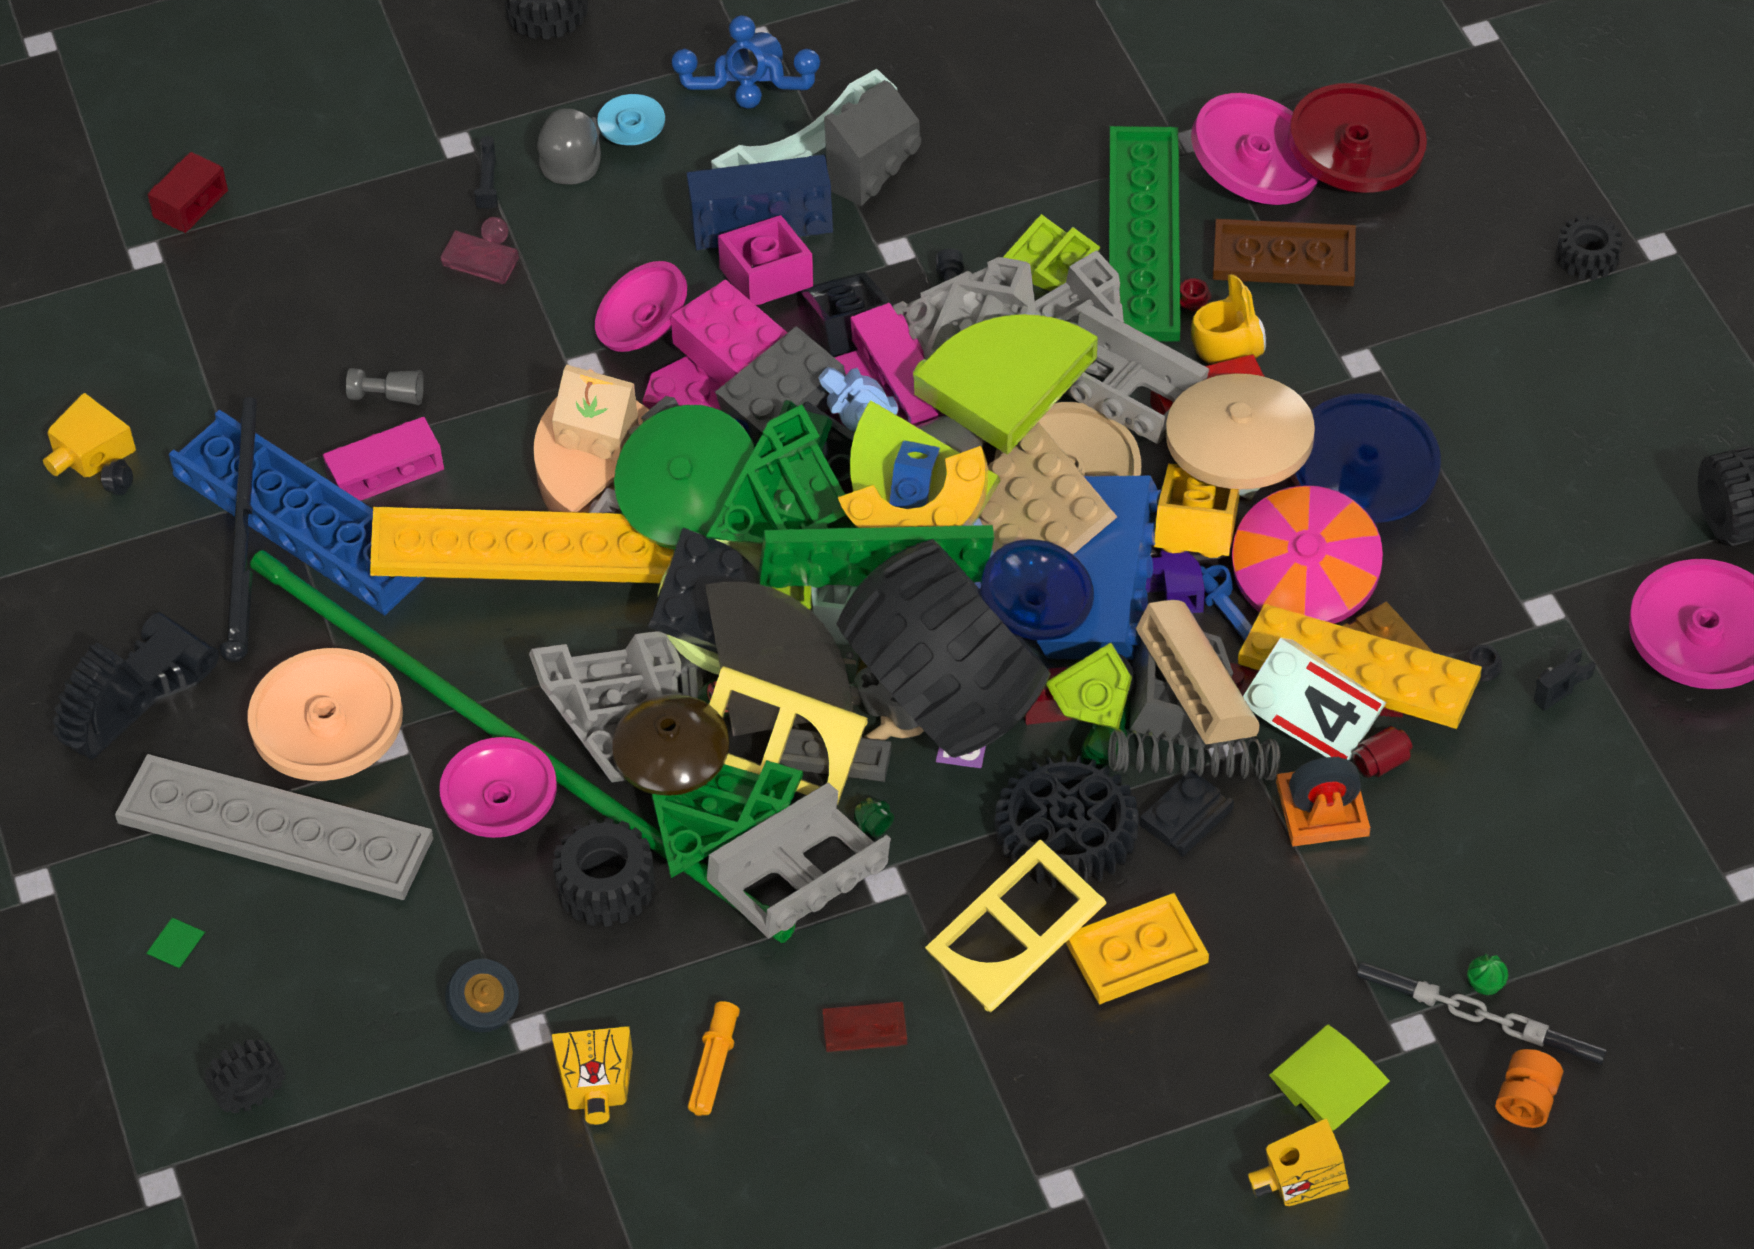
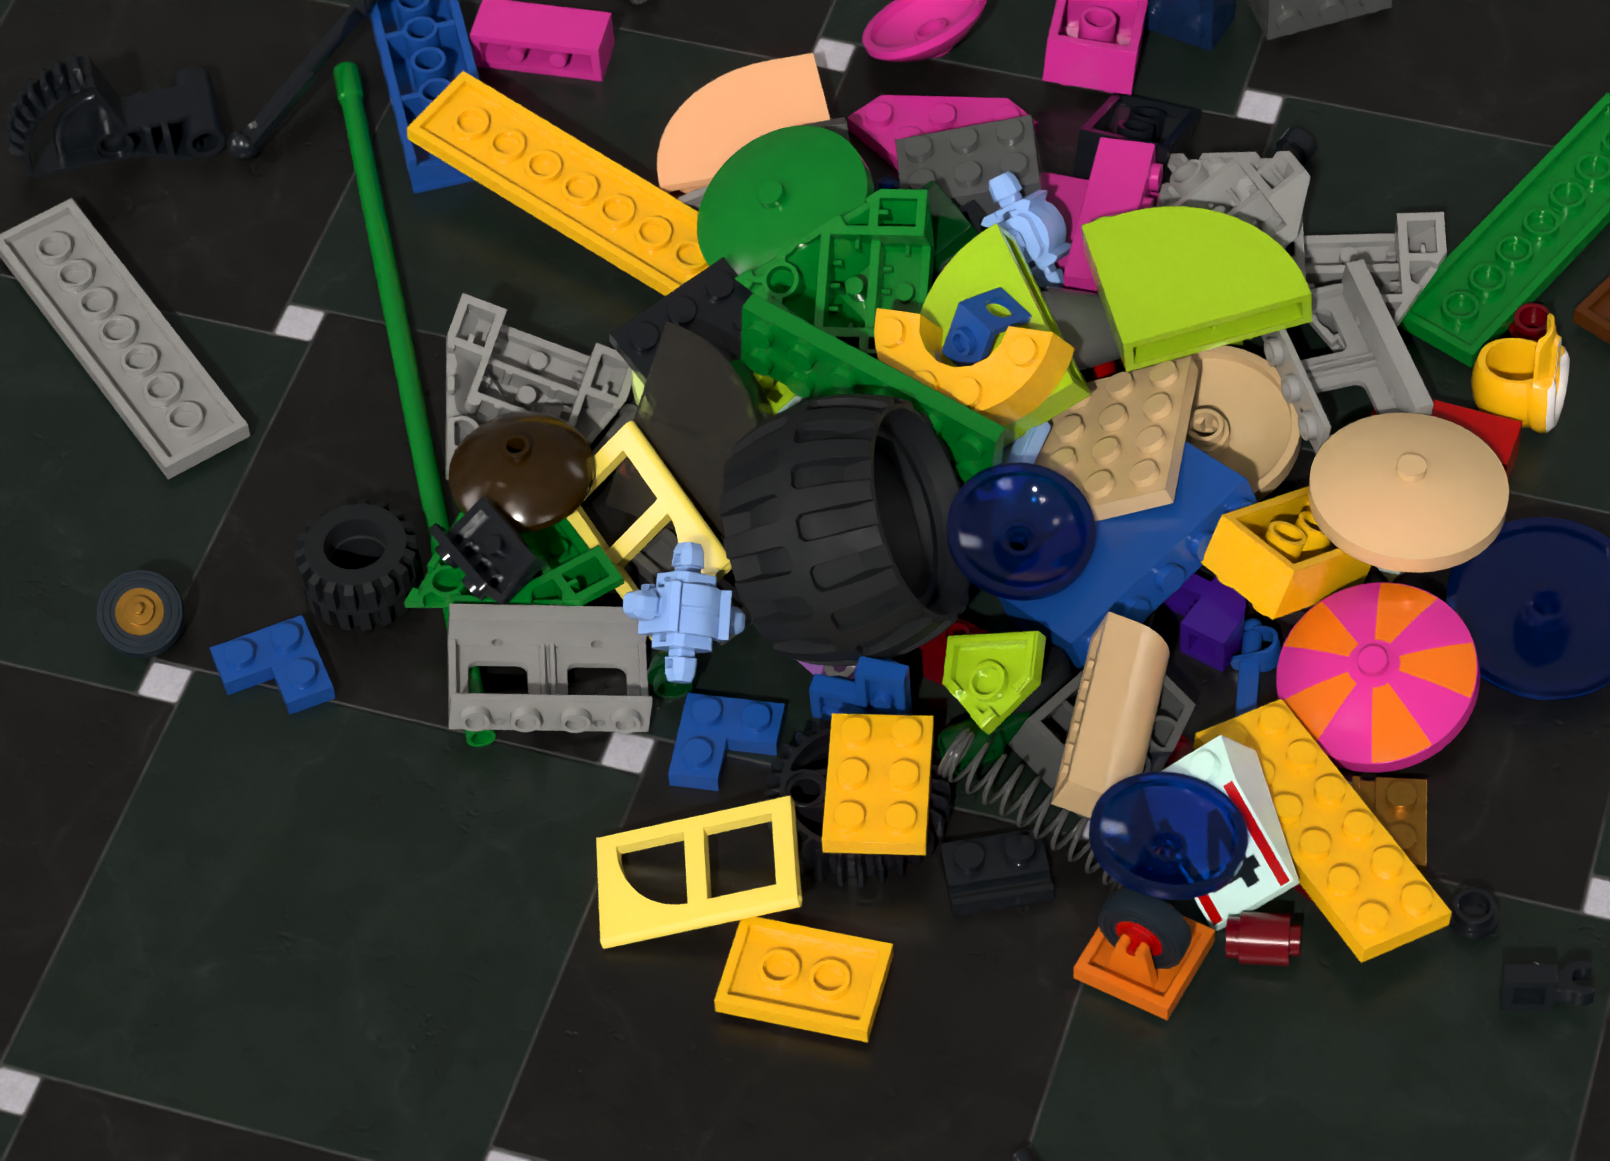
camera: 40 degrees right, 0 degrees up
light nougat dish [248,648,403,781] -> none
dark pink dish [440,737,557,838] -> none
tan slope [552,365,639,461] -> none
yellow torso [552,1026,633,1125] -> none
dark pink brick [671,279,787,386] -> none
light orange axle [688,1001,740,1116] -> none
clear red plate [823,1002,907,1052] -> none
lime slope [1003,214,1100,291] -> none
none -> blue plate [210,615,336,715]
none -> black bracket [429,496,545,605]
none -> light blue piece [623,542,746,684]
none -> blue plate [668,693,786,791]
none -> blue plate [809,656,913,721]
none -> yellow plate [822,713,934,855]
none -> clear blue dish [1089,771,1248,900]

